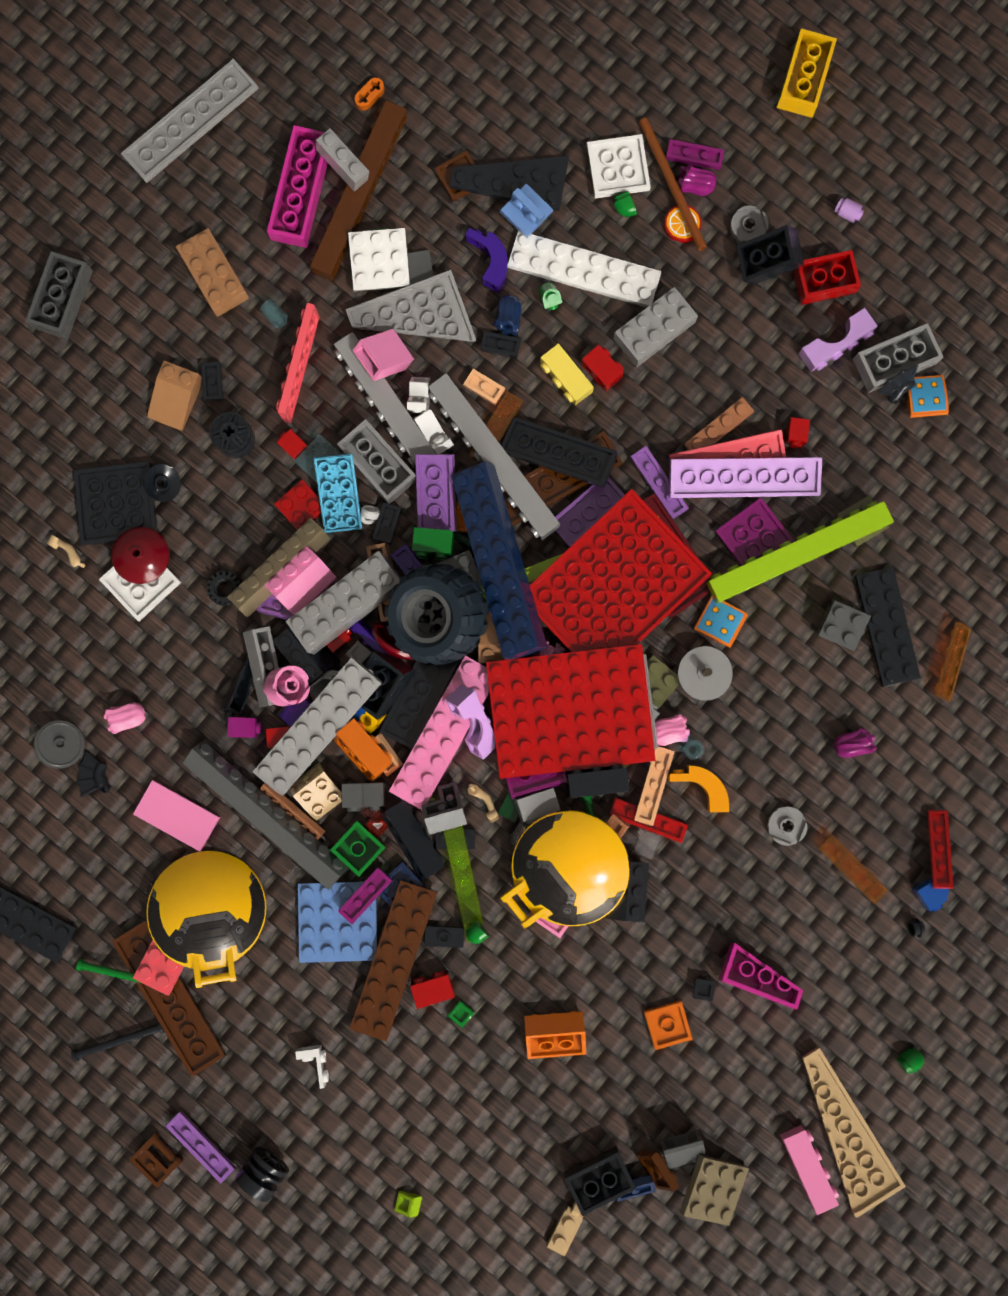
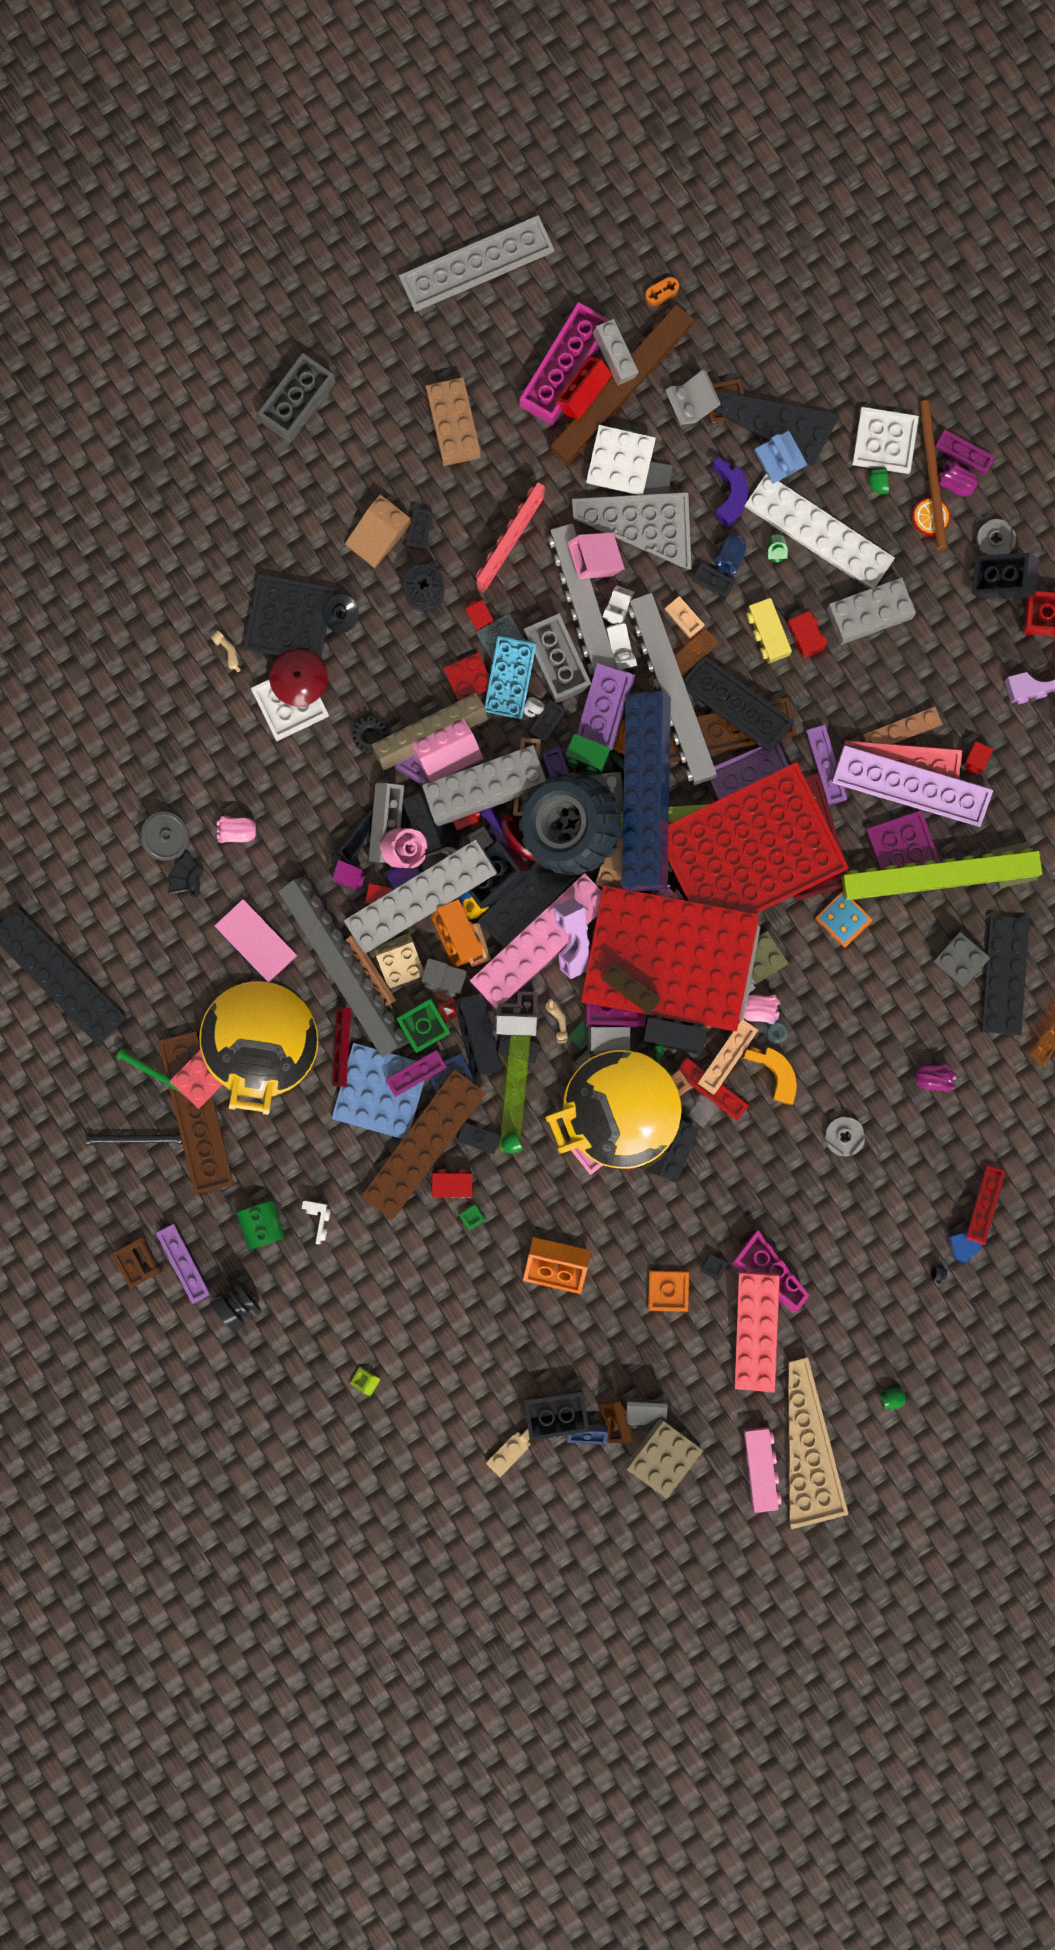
camera: 10 degrees right, 0 degrees up
clear light blue brick [260,300,288,328] -> none
light grey piece [678,646,733,701] -> none
clear orange plate [818,834,889,904] -> none
none -> green brick [236,1201,286,1250]
none -> dark red tile [332,1007,351,1087]
none -> red brick [555,356,612,419]
none -> dark brown brick [602,963,661,1015]
none -> light grey bracket [665,370,720,425]
none -> coral plate [735,1271,780,1392]

